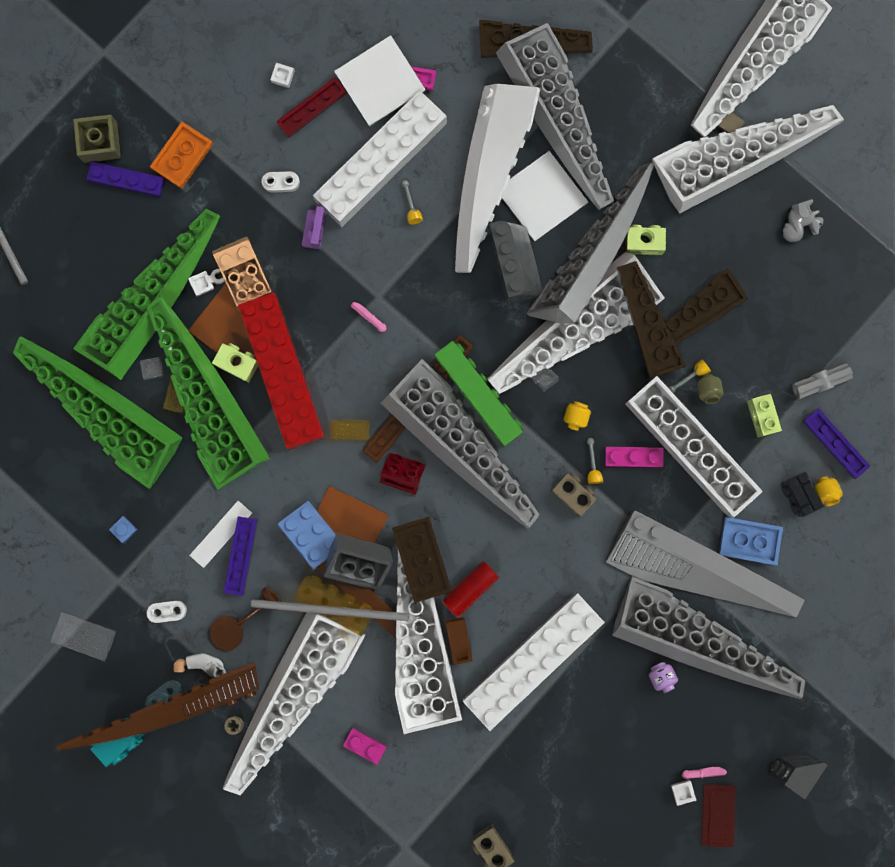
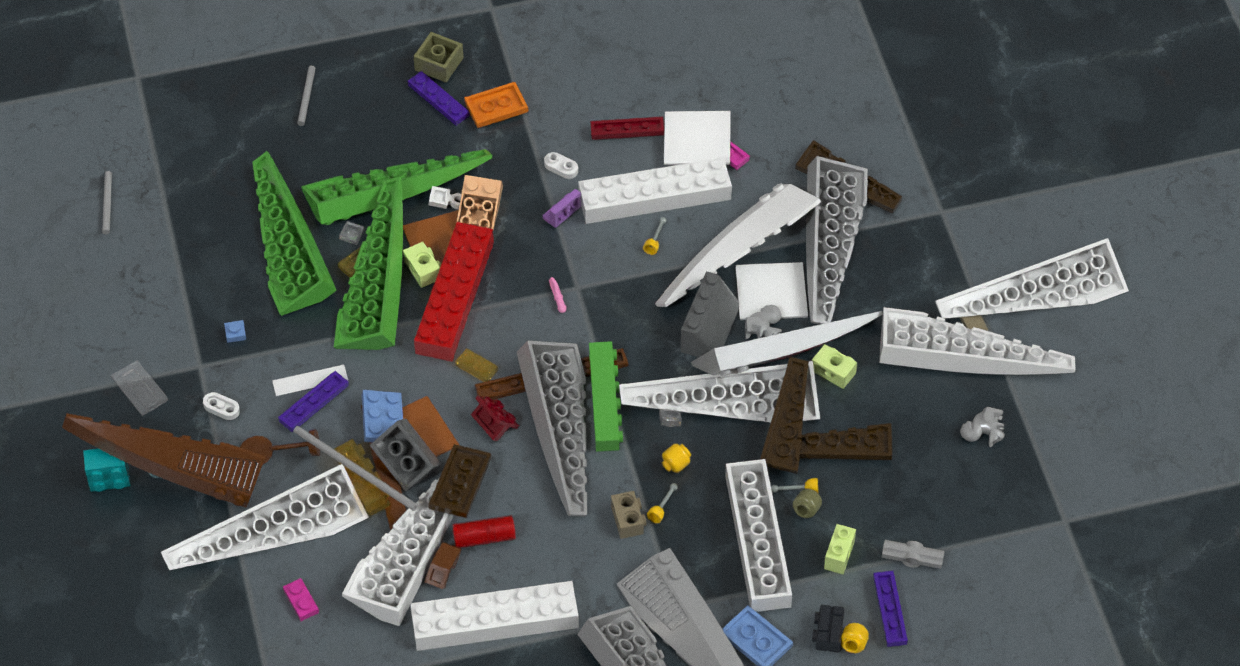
camera: 30 degrees right, 30 degrees down
dark tan bush [224,716,244,735] -> none
white plate [270,63,295,88] -> none
dark pink plate [605,447,663,467] -> none
none -> light grey animal [745,305,782,339]

